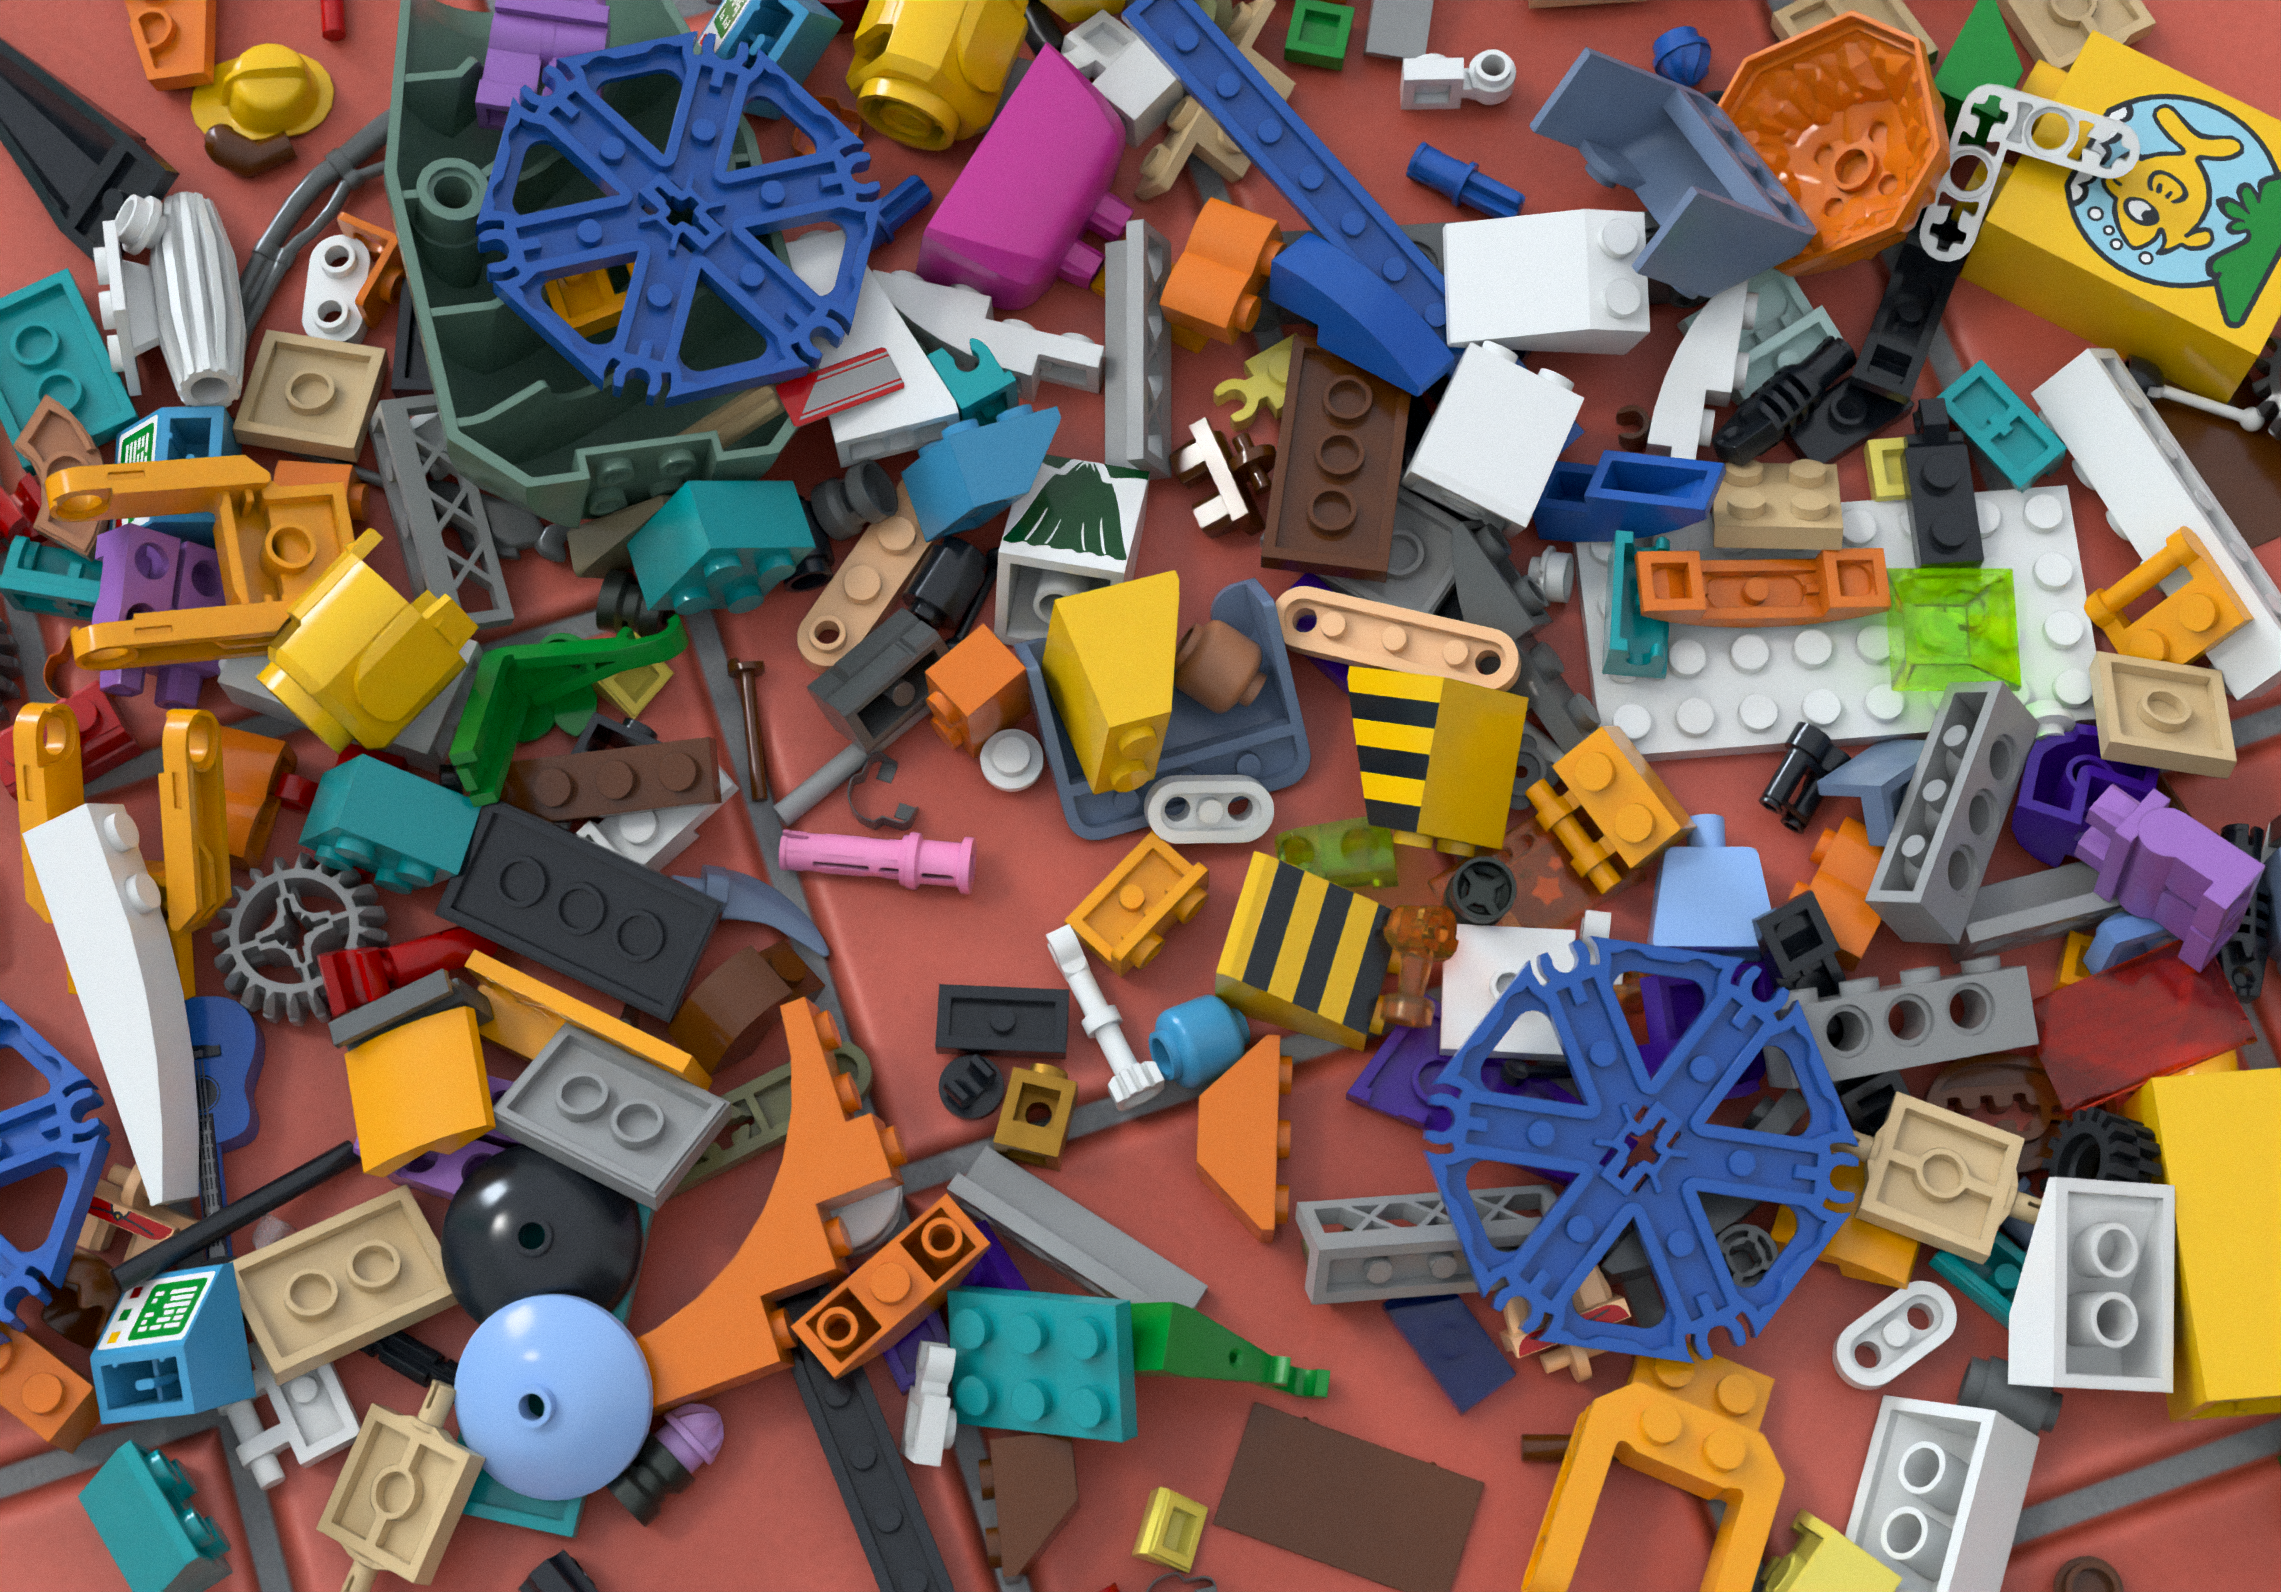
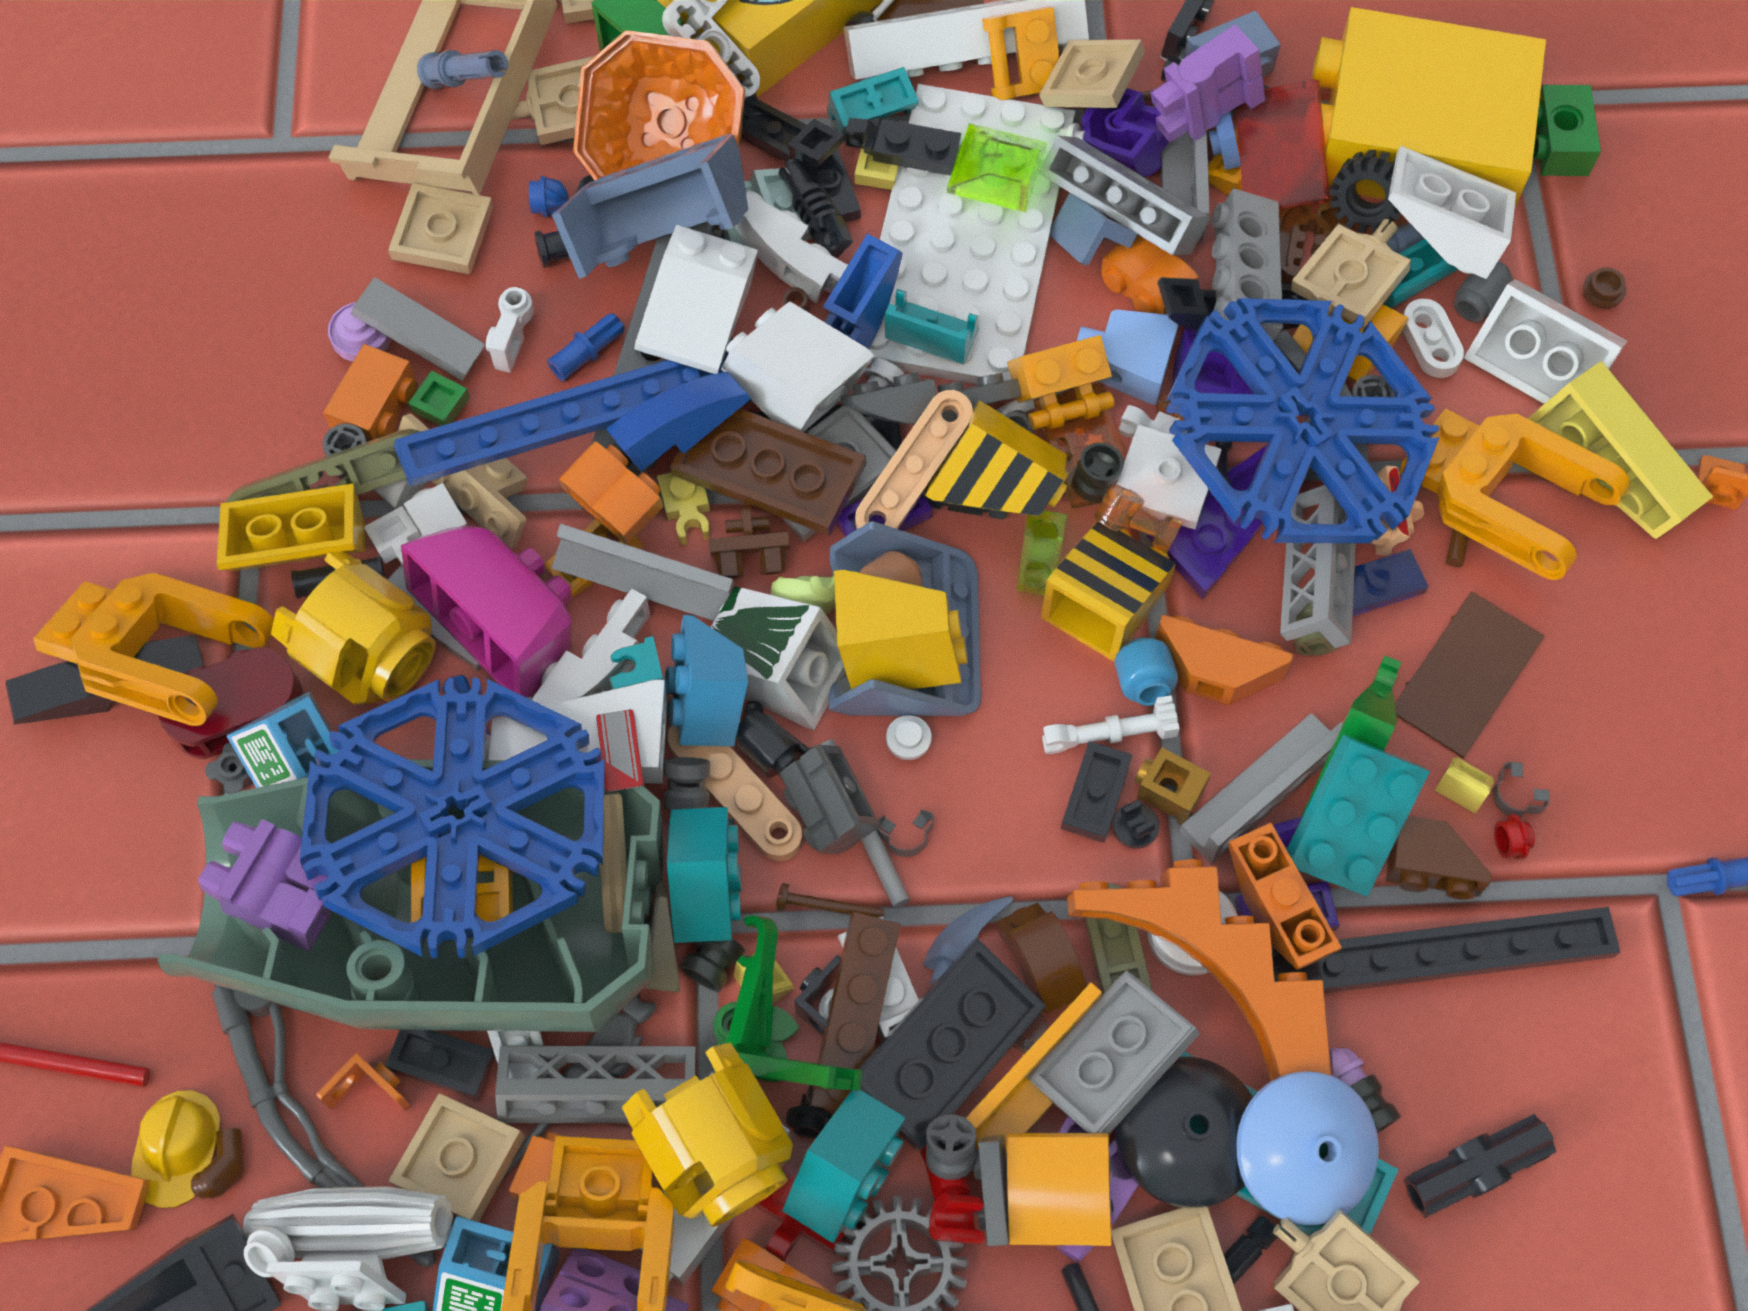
camera: 75 degrees left, 5 degrees down
white plate [302,235,374,344] -> none
bright pink pin [779,829,977,895] -> none
white plate [900,1340,957,1466] -> none
orange brick [925,623,1031,759] -> none
light orange bracket [1064,830,1210,978] -> none
white plate [1144,775,1274,844] -> none
orange slope [1634,548,1892,628] -> none
tan plate [1711,459,1844,550] -> none
black piece [1758,722,1851,834] -> none
none -> yellowish green hair [771,576,836,614]
none -> dark grey wheel [926,1114,977,1180]

